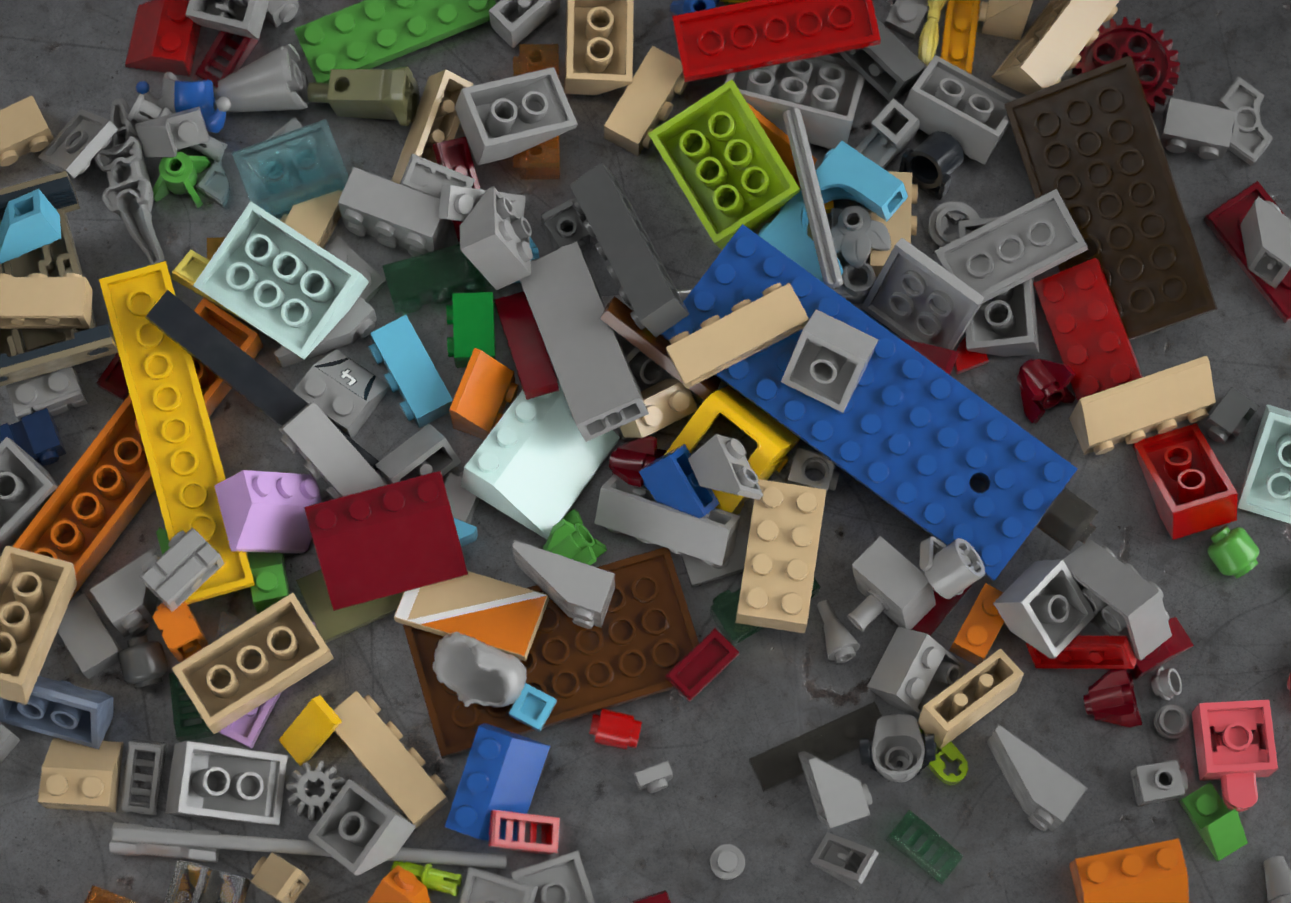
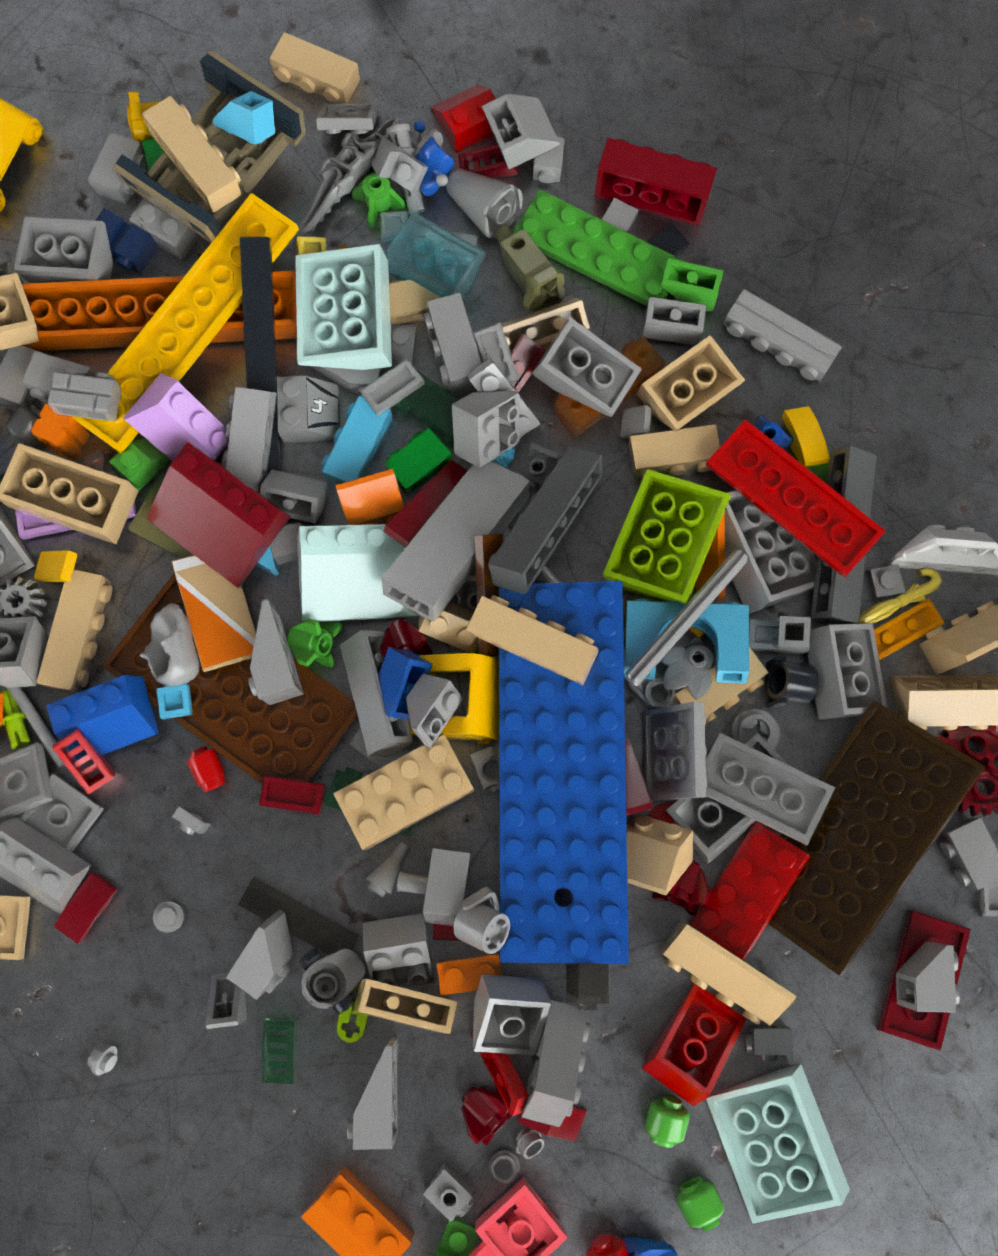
camera: 55 degrees right, 5 degrees up
light grey slope [781,309,878,412] -> none
none -> light grey tile [360,359,425,416]
none -> light grey tile [620,405,652,440]
none -> tan slope [627,814,693,895]

